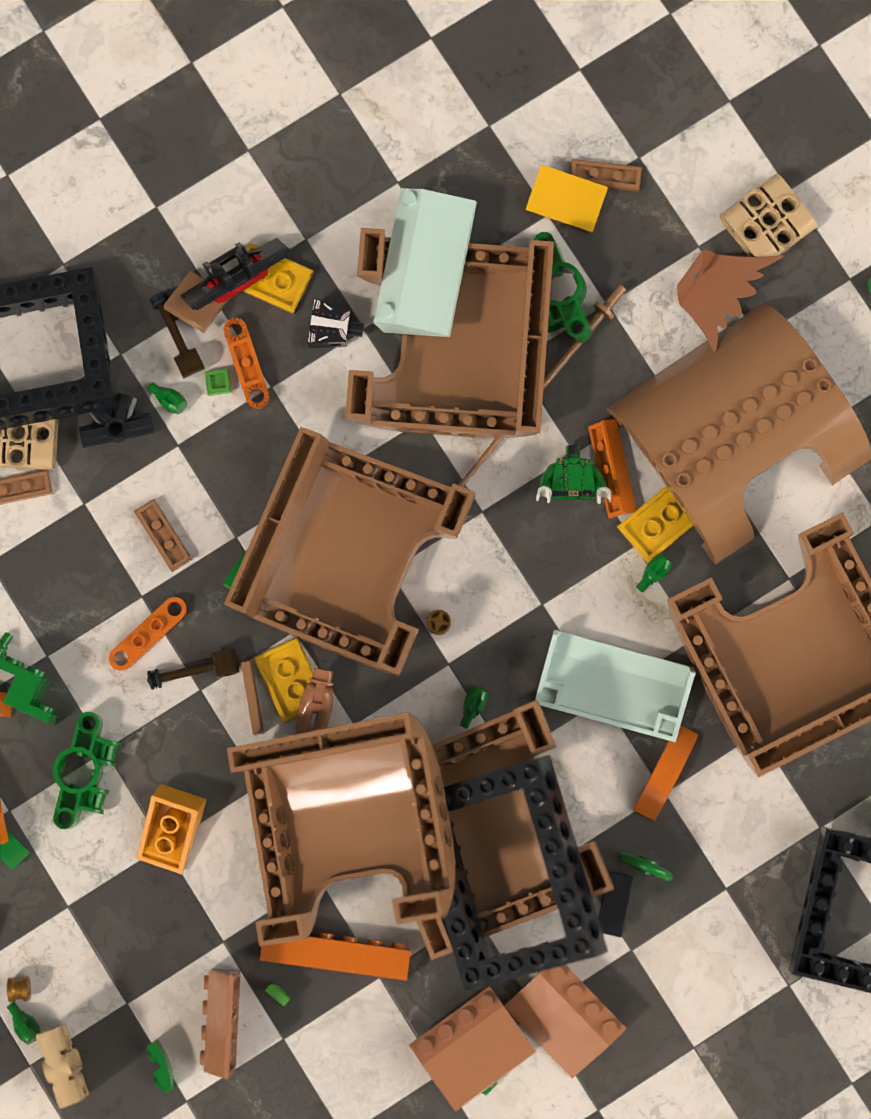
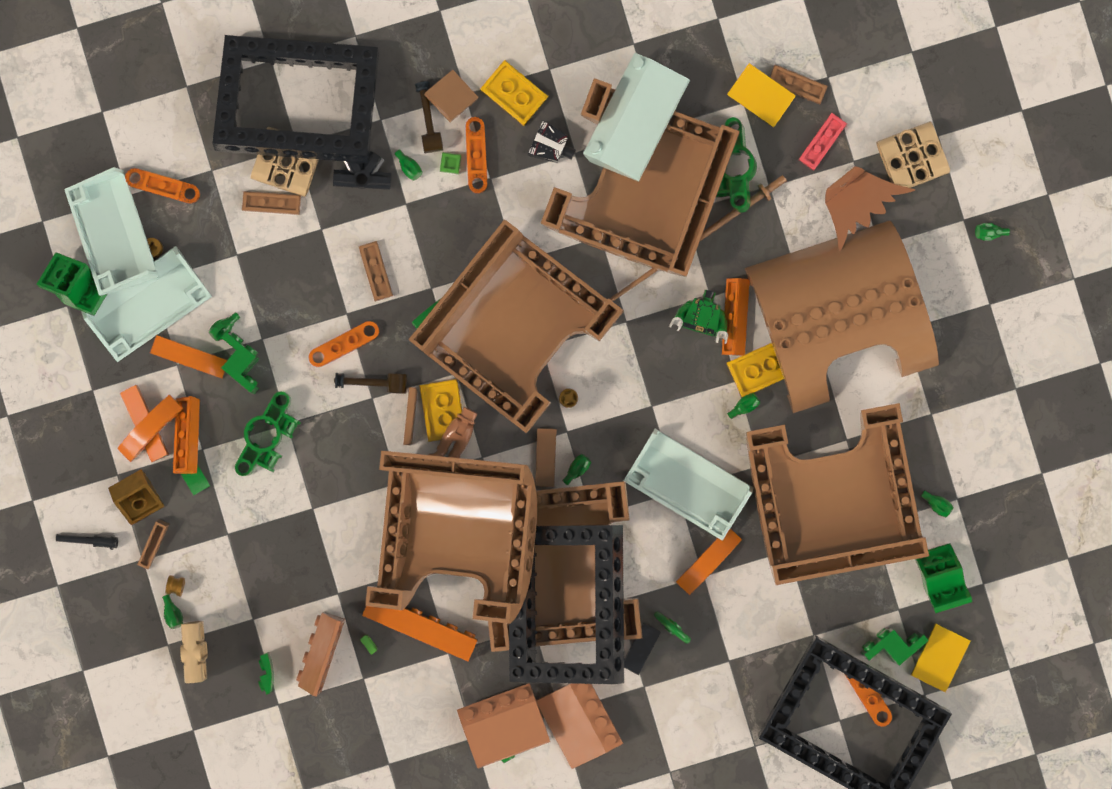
camera: 10 degrees right, 5 degrees up
light orange slope [136,784,207,874] -> none
black piece [180,238,291,310] -> none
none -> medium nougat tile [535,429,557,487]
none -> coral tile [798,113,847,171]

